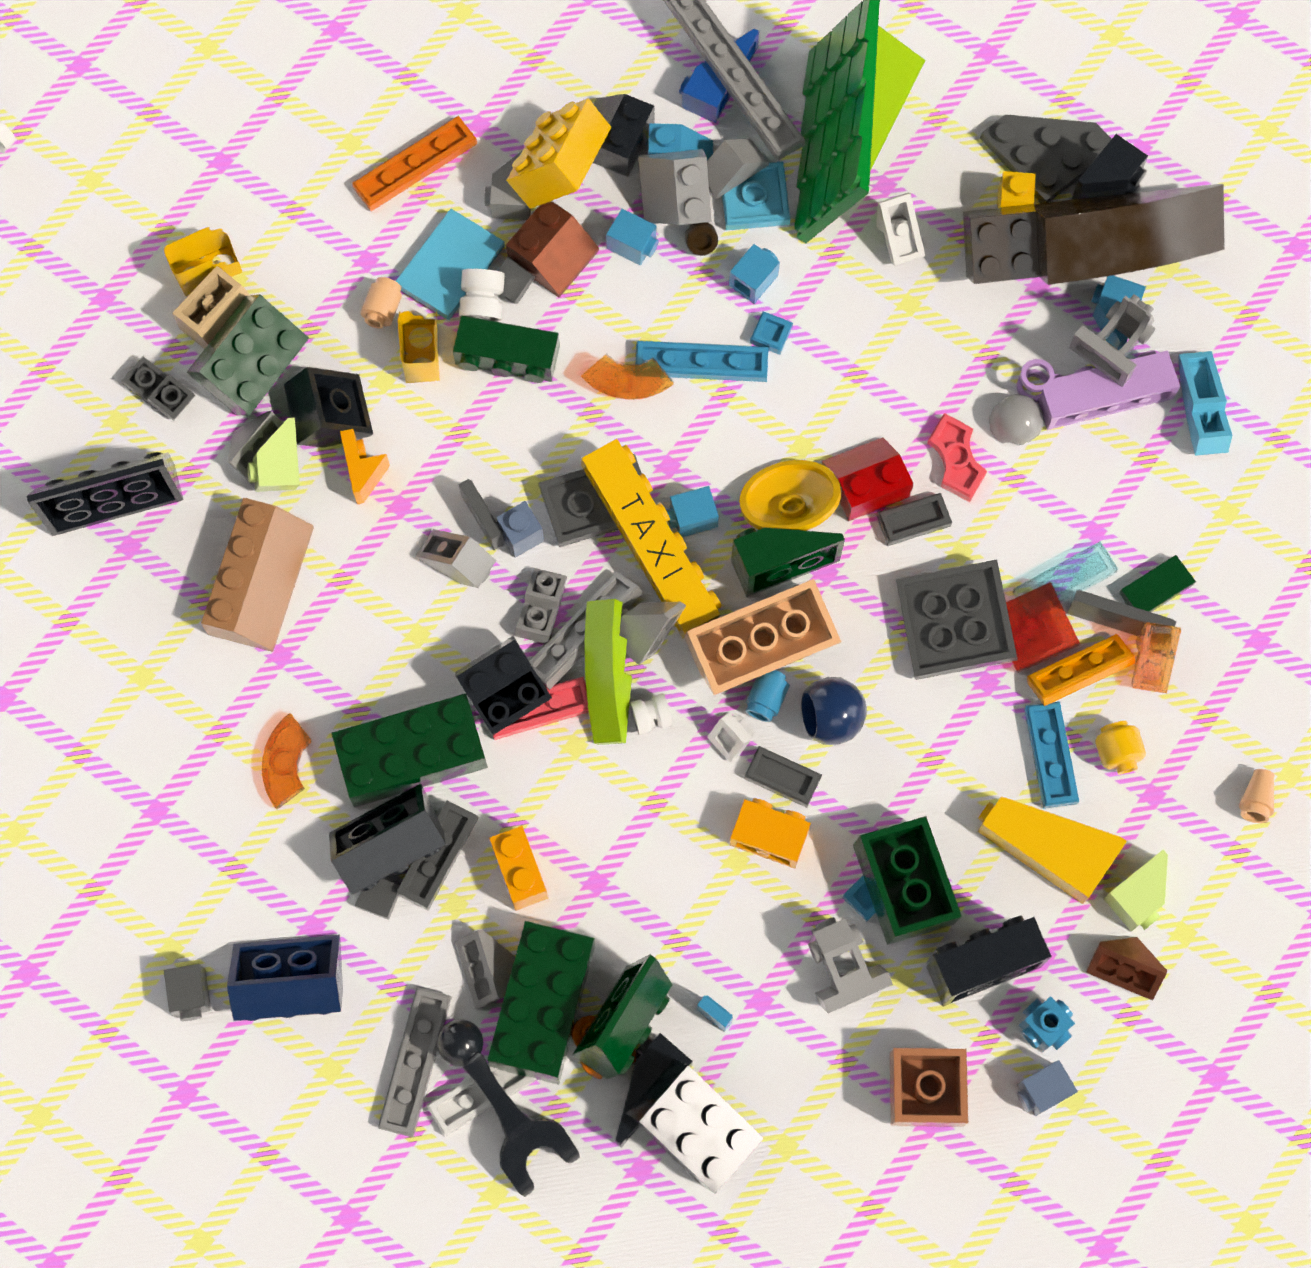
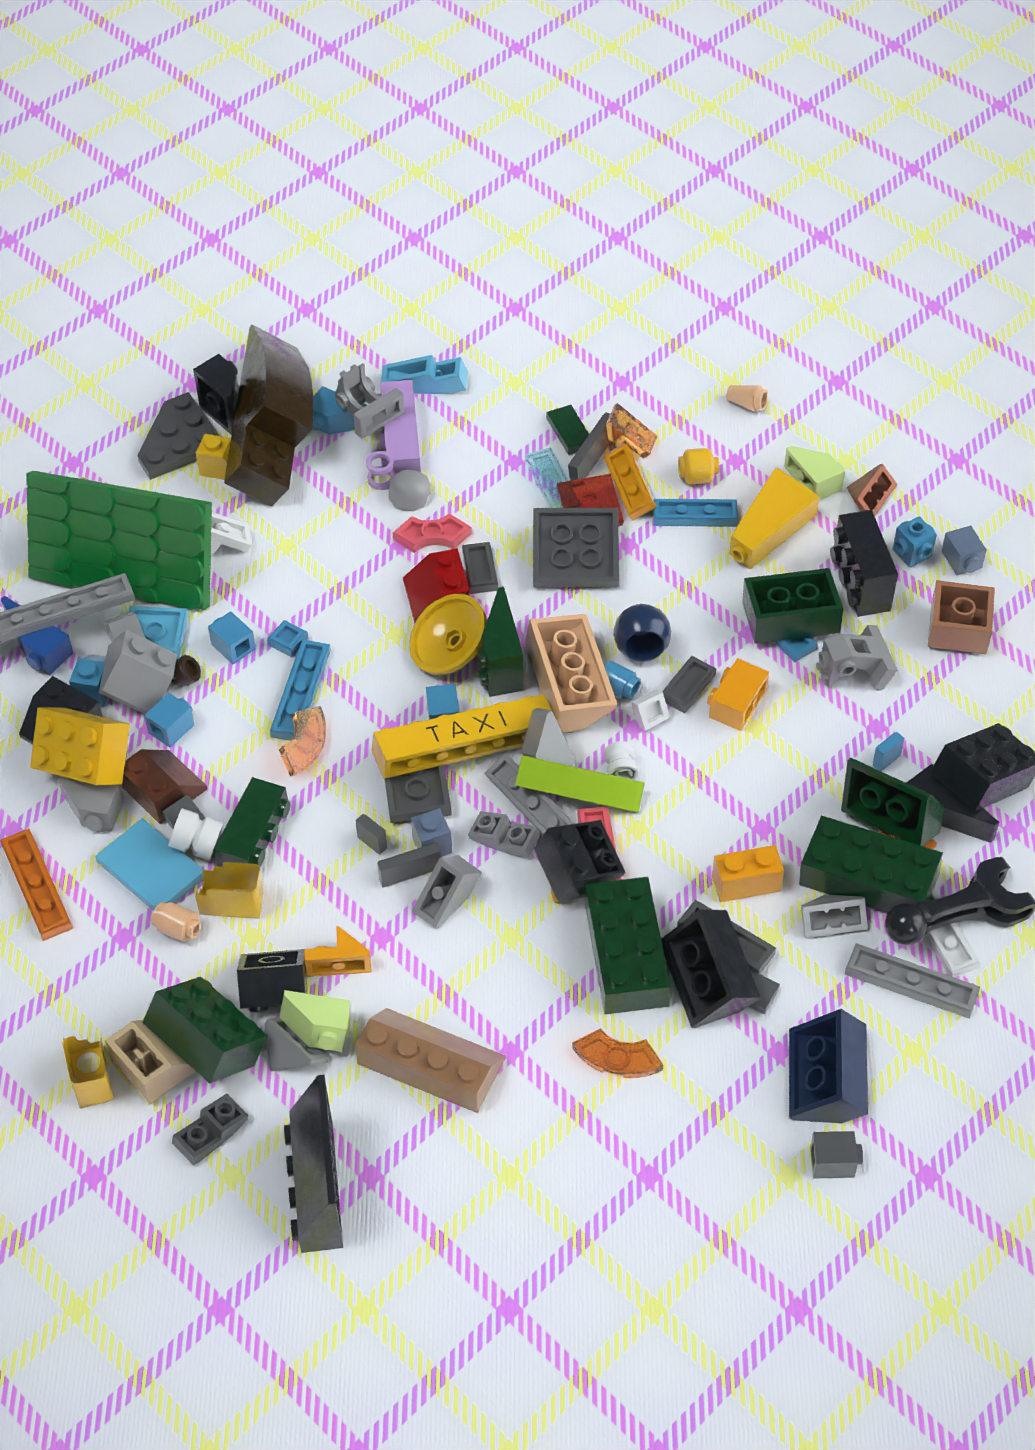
camera: 80 degrees left, 20 degrees down
none -> dark grey tile [355,814,387,855]

